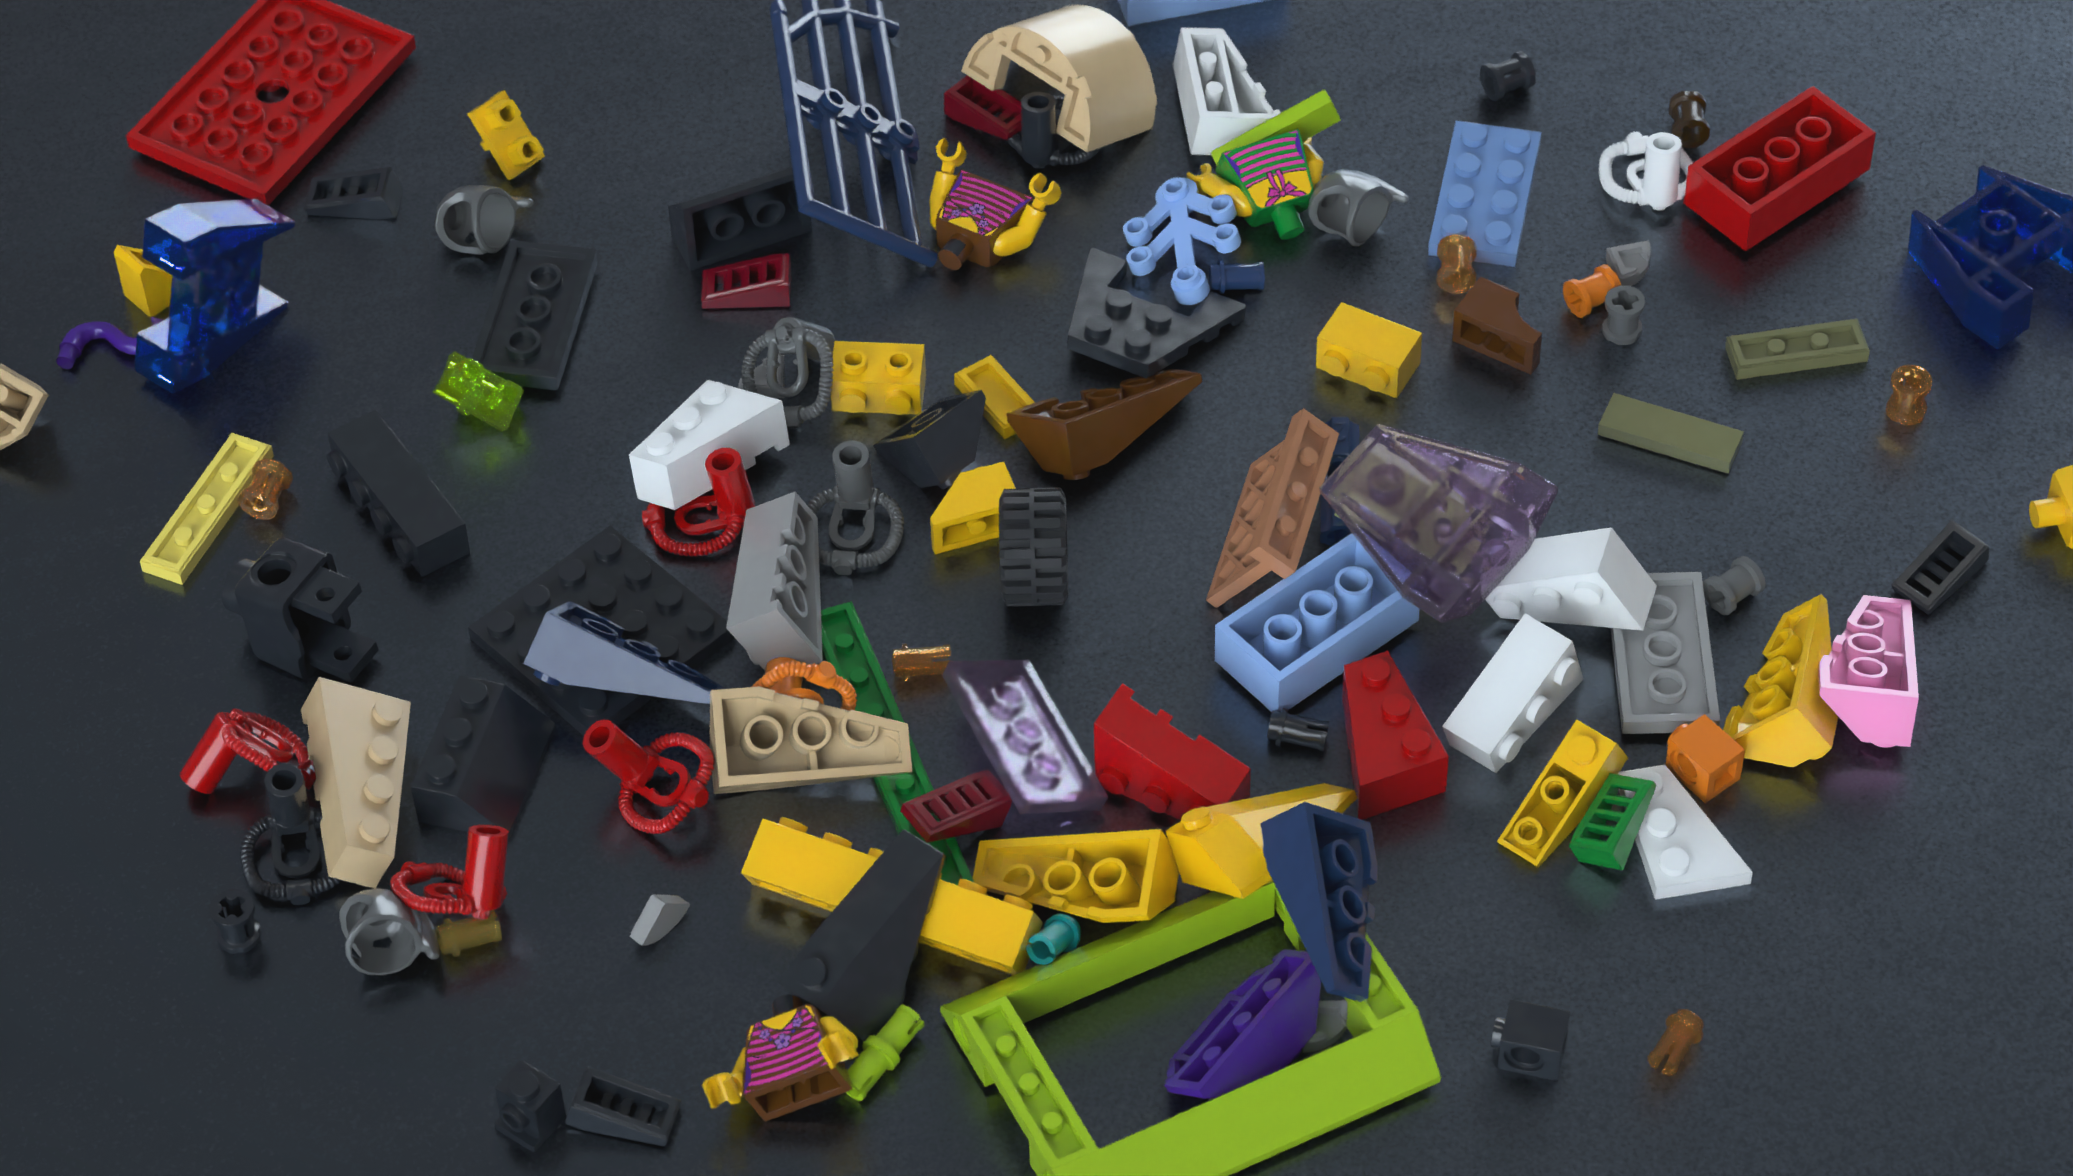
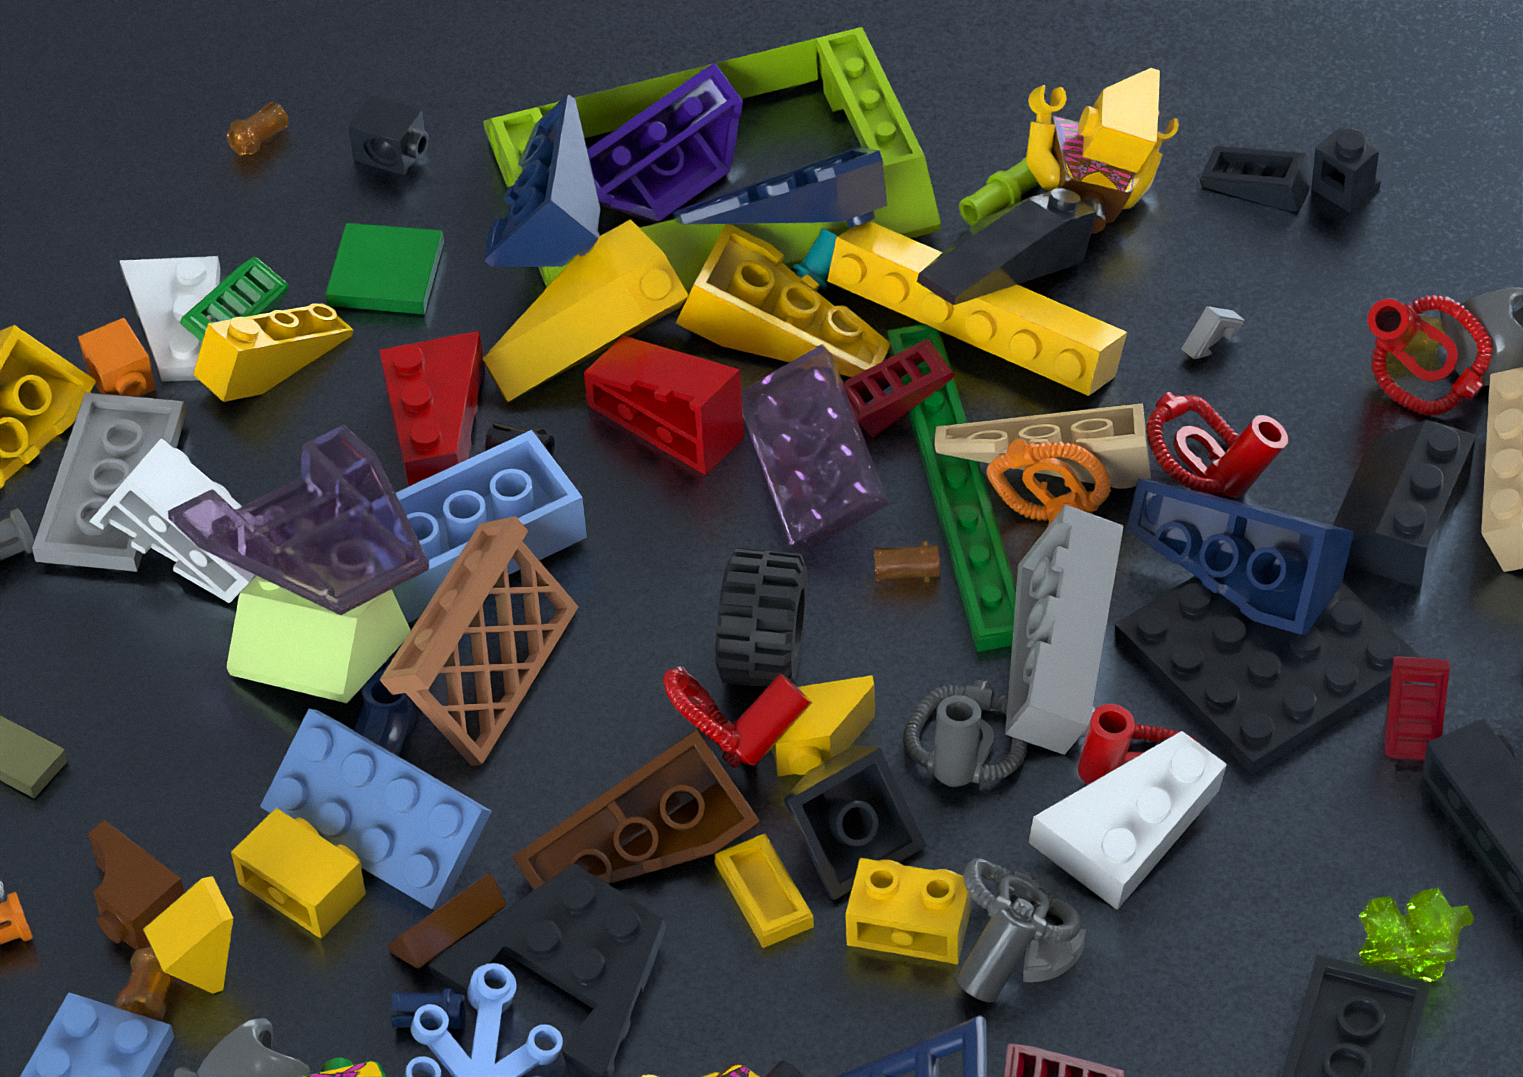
camera: 170 degrees left, 0 degrees up
white wedge [1442,614,1584,773] -> none
none -> yellow slope [143,876,233,994]
none -> medium blue plate [260,709,492,910]
none -> green tile [326,223,444,314]
none -> reddish brown slope [387,873,507,968]
none -> red piece [663,667,812,768]
none -> dark blue wedge [672,147,887,227]
none -> yellow slope [1078,68,1160,173]
none -> dark red slope [1384,656,1450,760]

